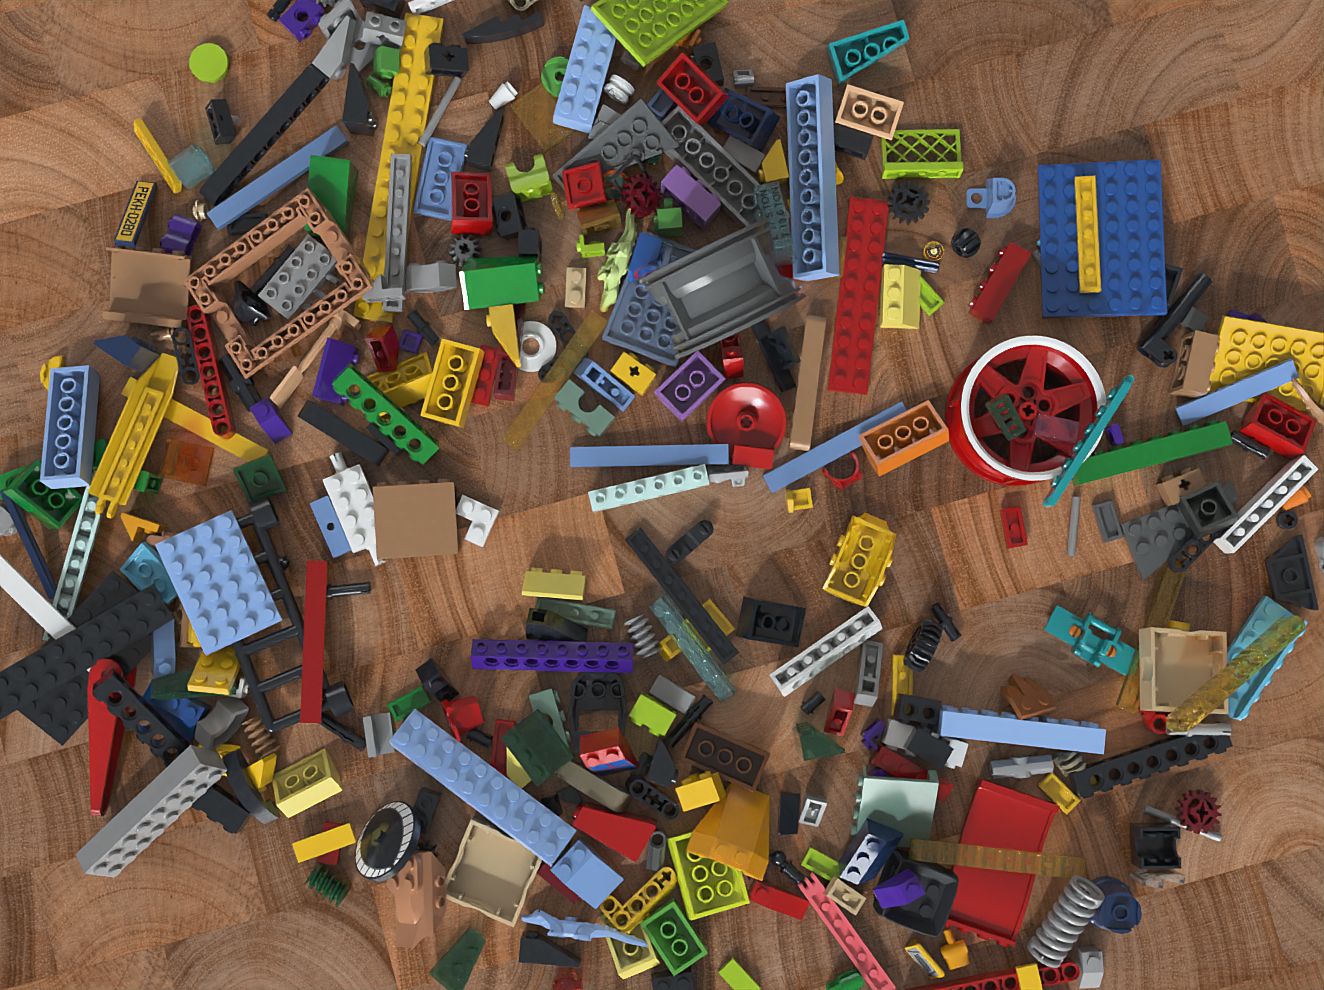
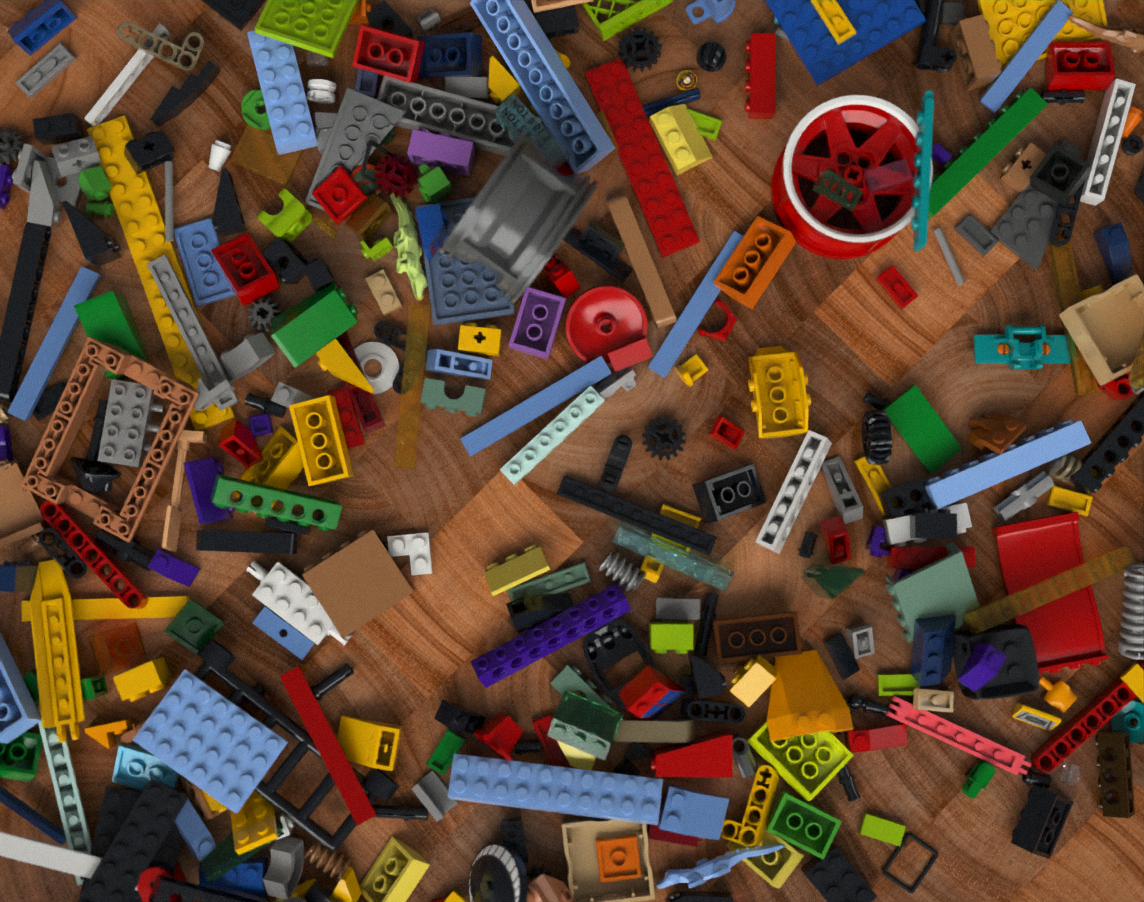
camera: 35 degrees left, 0 degrees up
none -> yellow brick [113,657,173,702]
none -> light grey slope [271,382,315,409]
none -> yellow slope [337,715,403,771]
none -> orange tile [595,834,642,883]
none -> black gear [642,416,686,461]
none -> red slope [707,415,745,450]
none -> black pin [838,763,861,802]
none -> green tile [882,384,963,474]
none -> dark blue slope [1093,222,1134,285]

